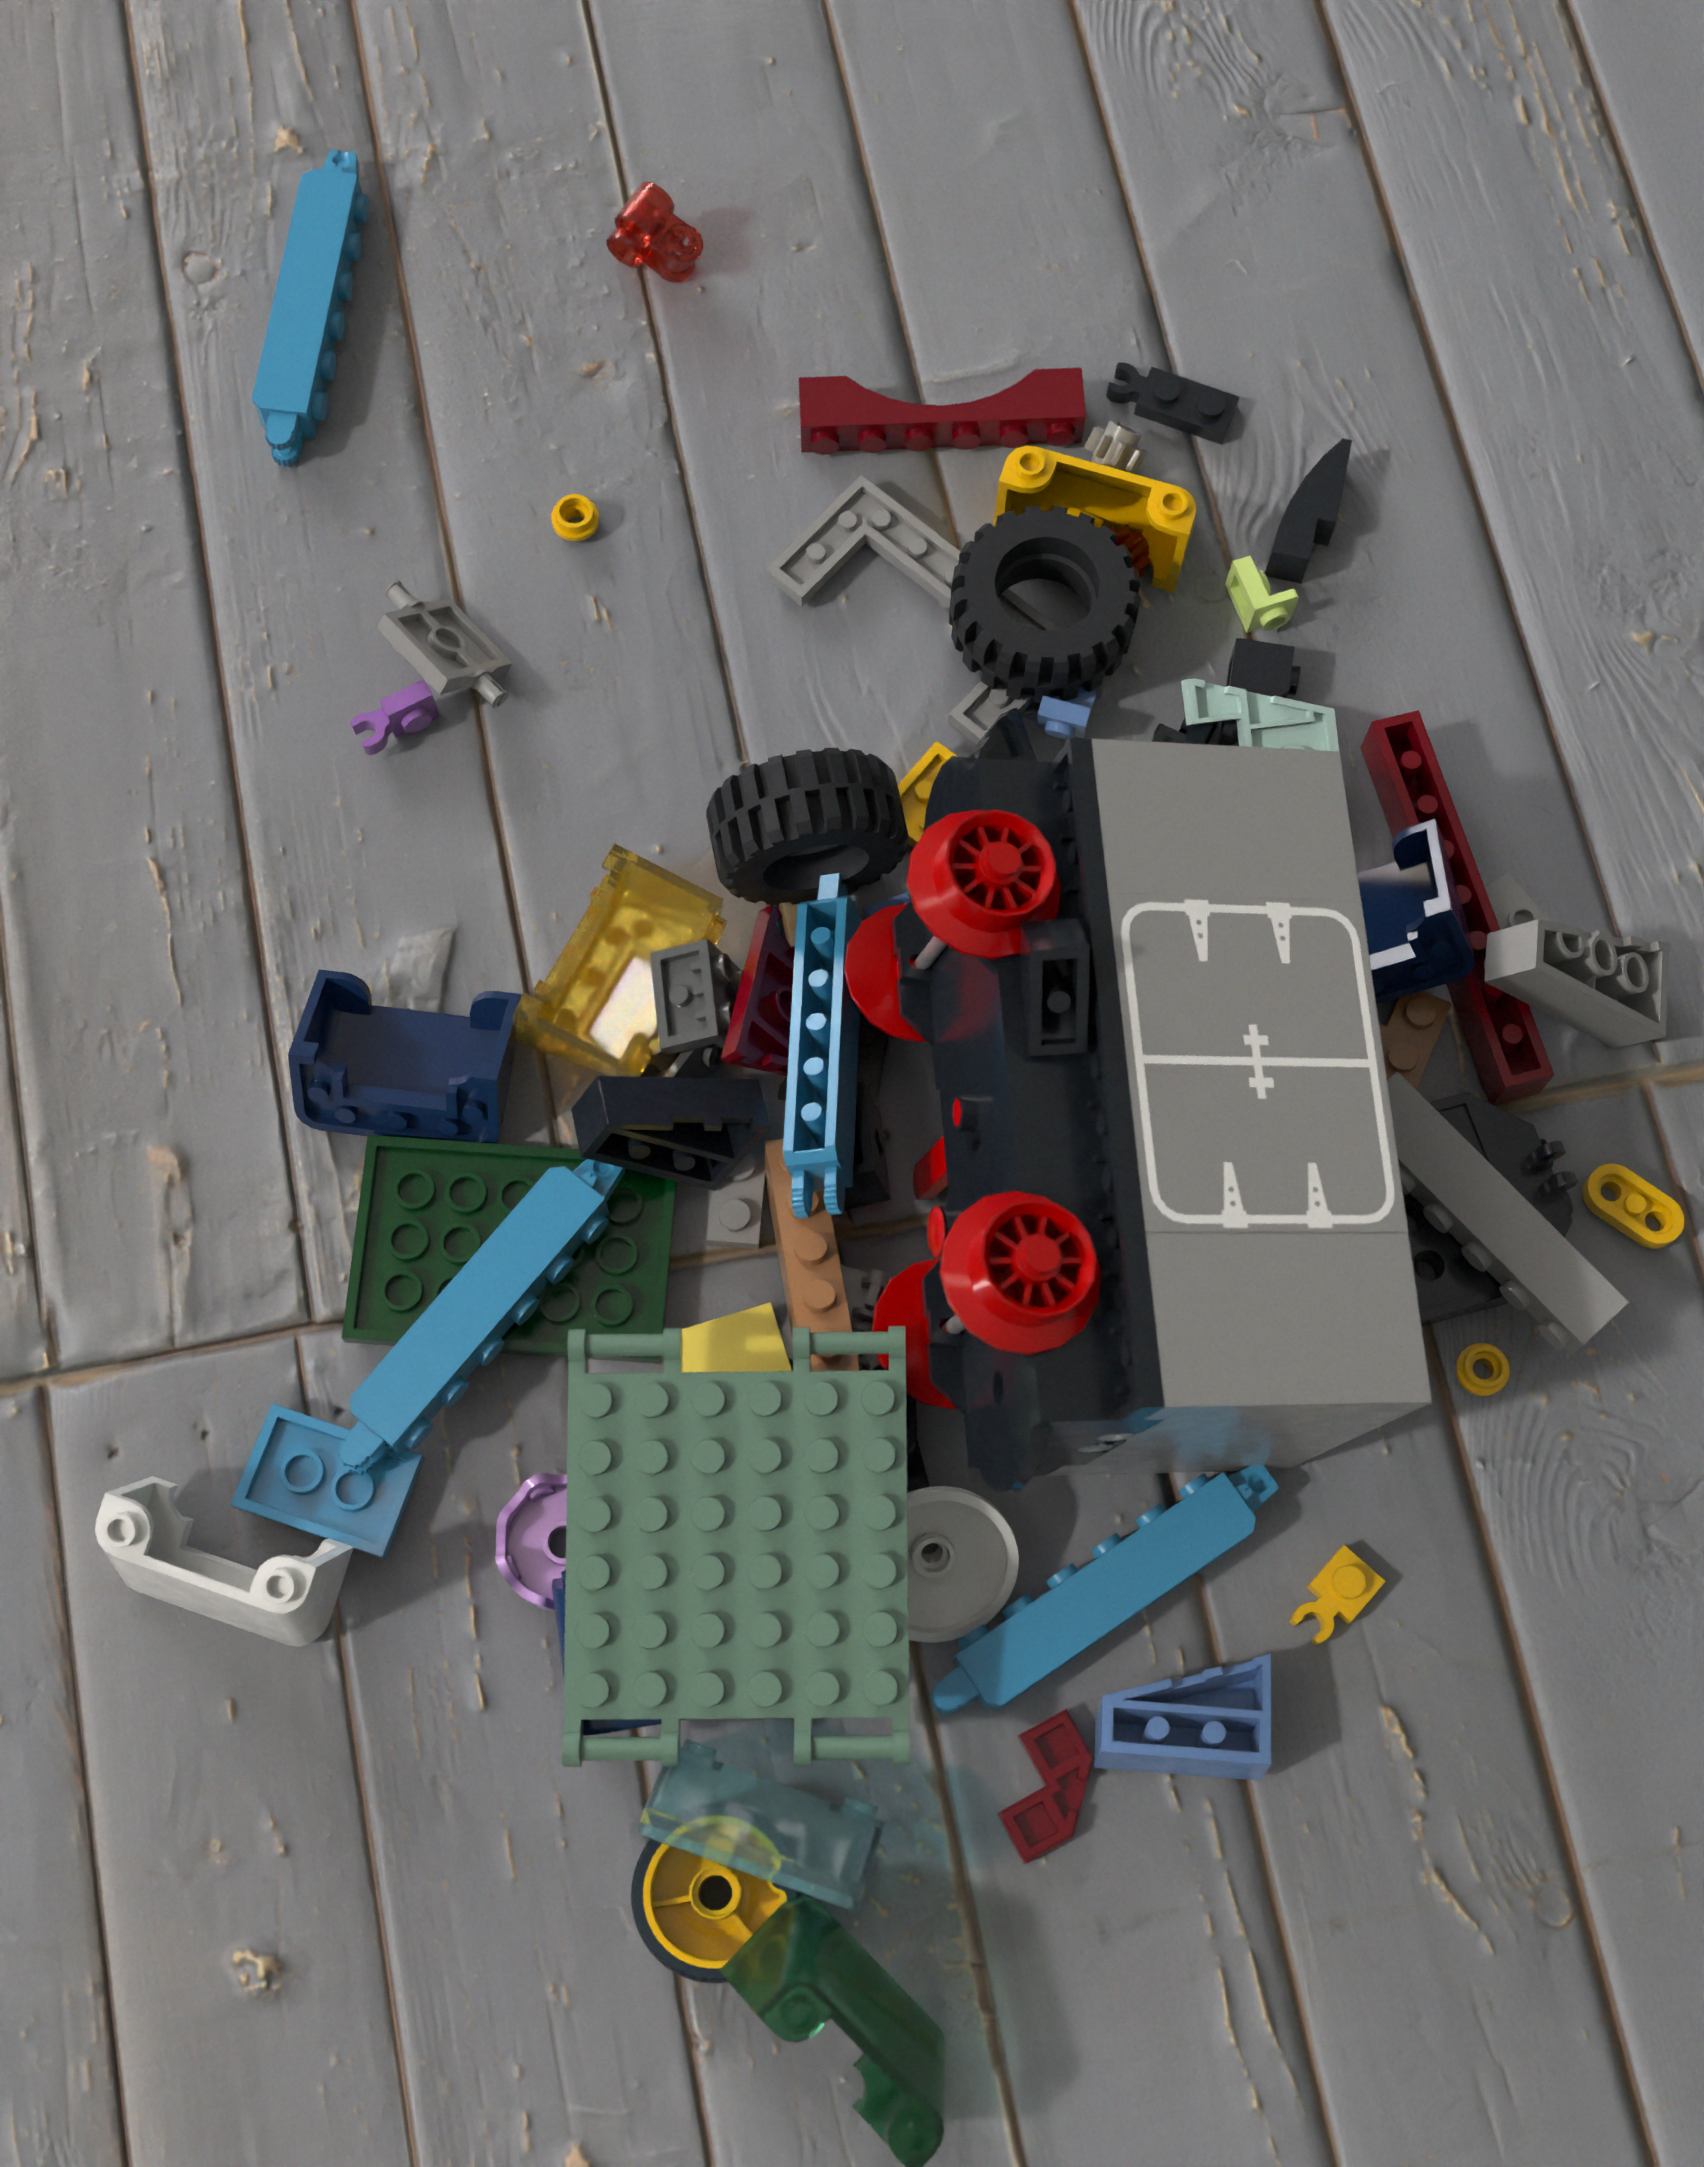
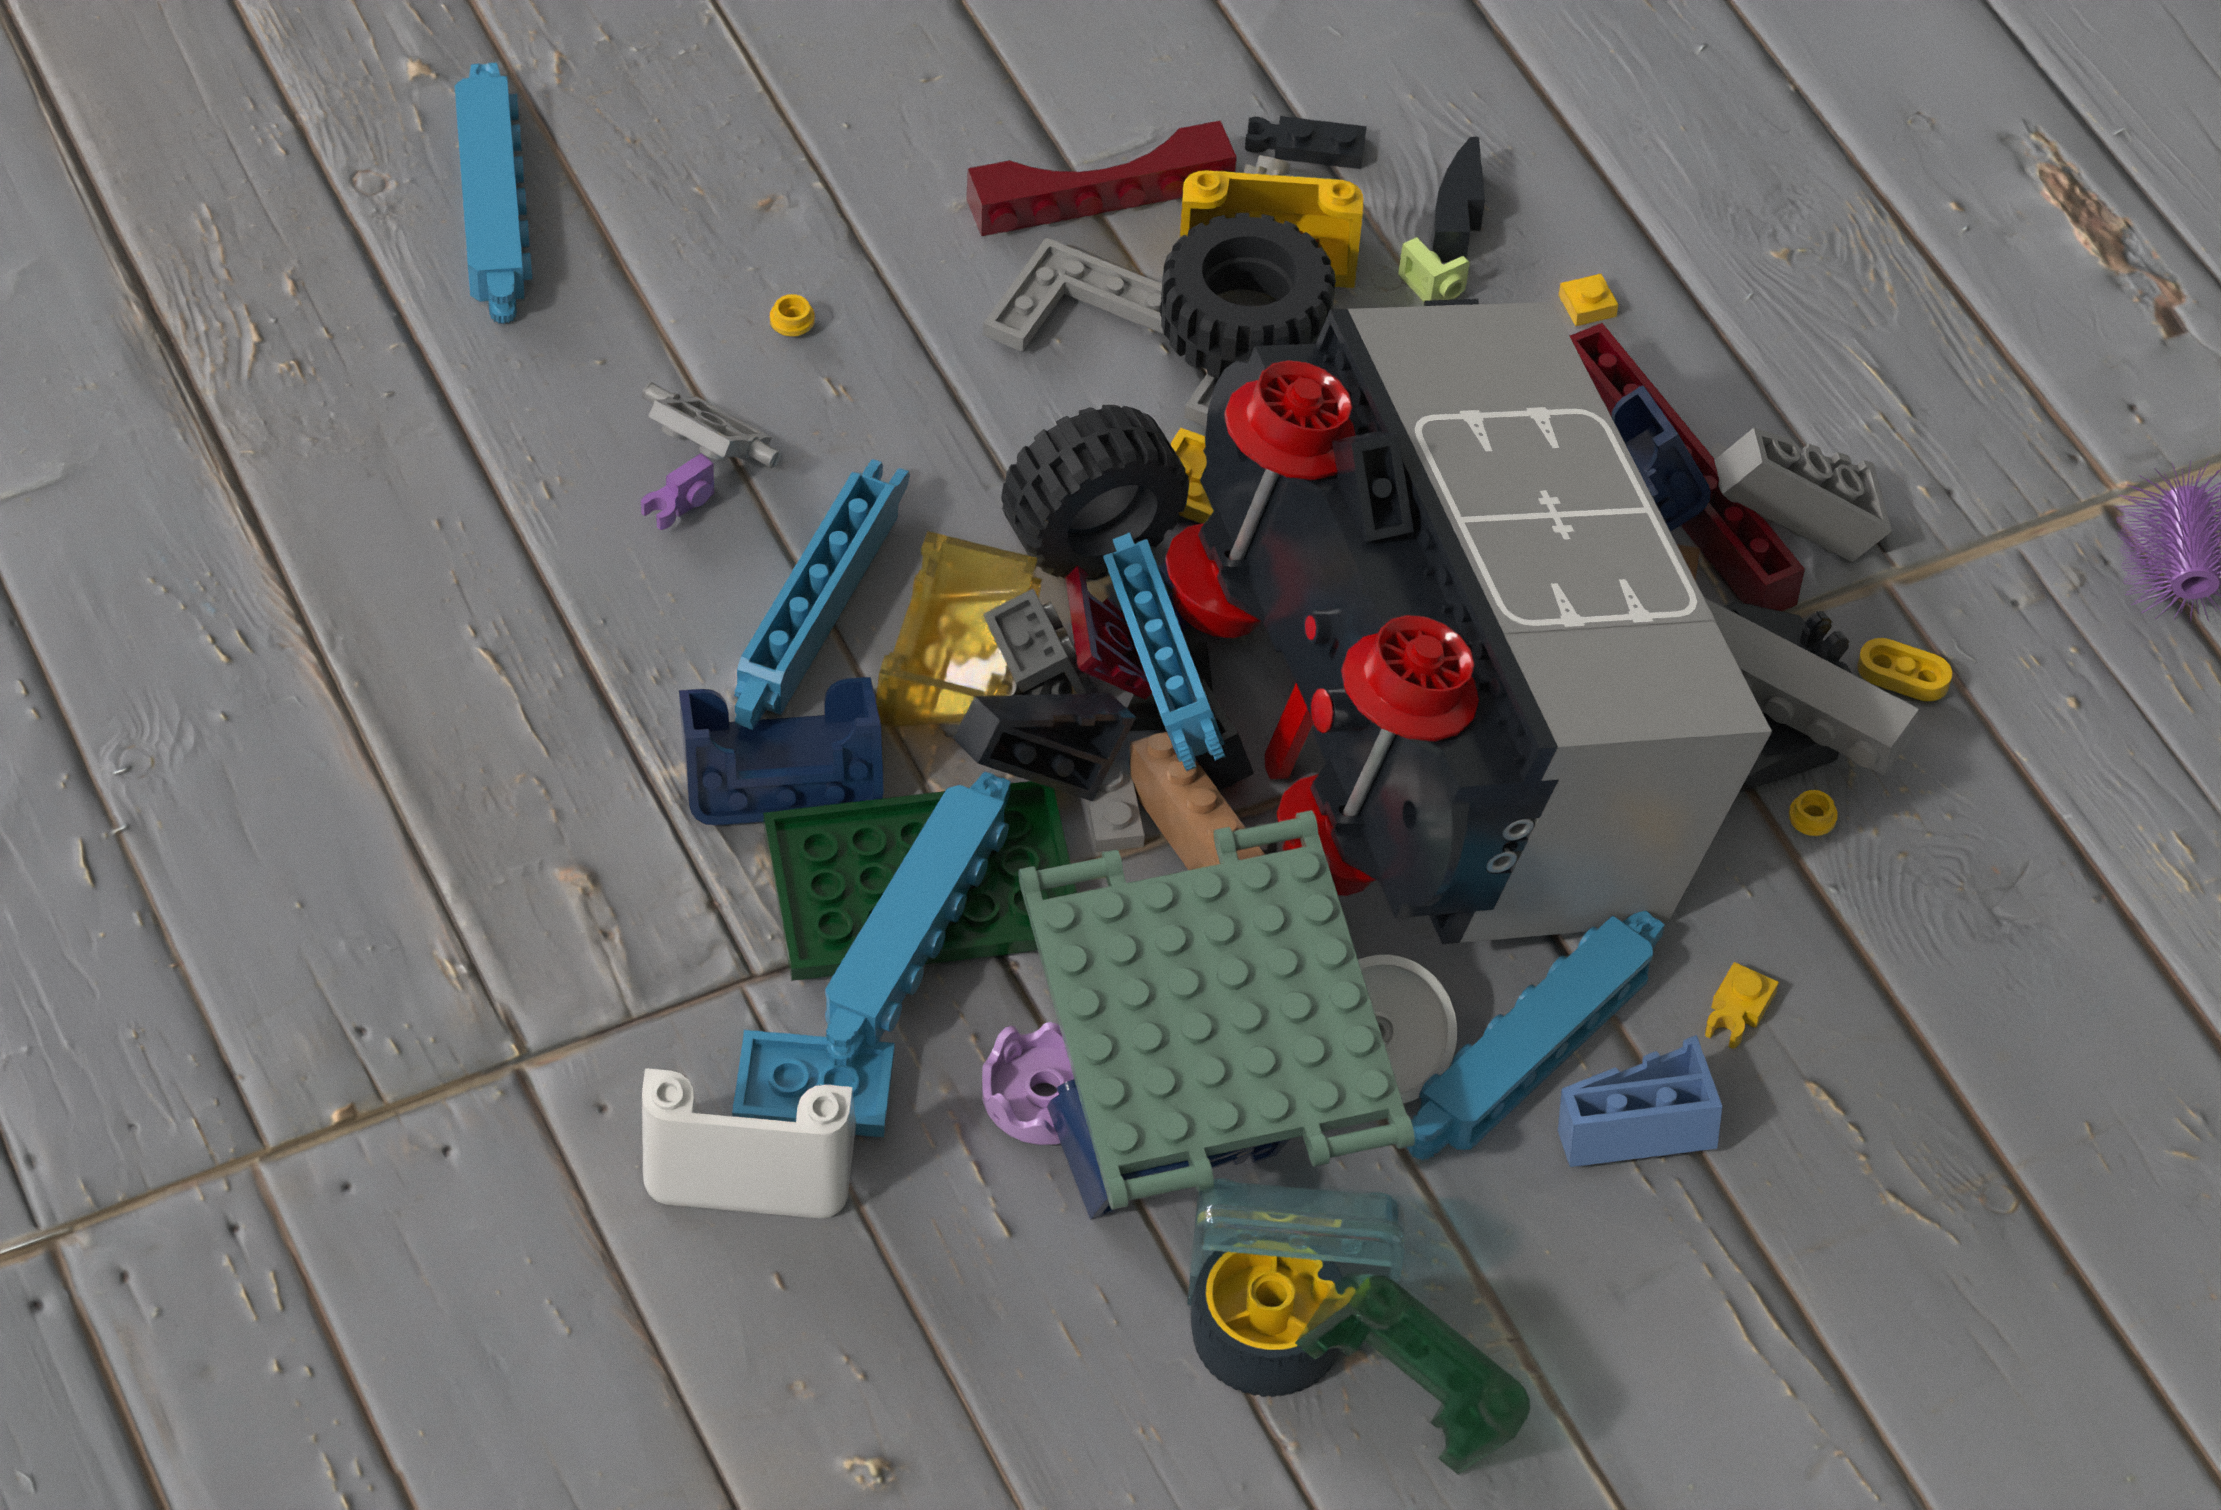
camera: 15 degrees left, 20 degrees down
clear red piece [606,182,703,283] -> none
dark red tile [997,1708,1094,1864] -> none
none -> dark azure hinge [734,459,910,730]
none -> yellow plate [1558,273,1619,327]

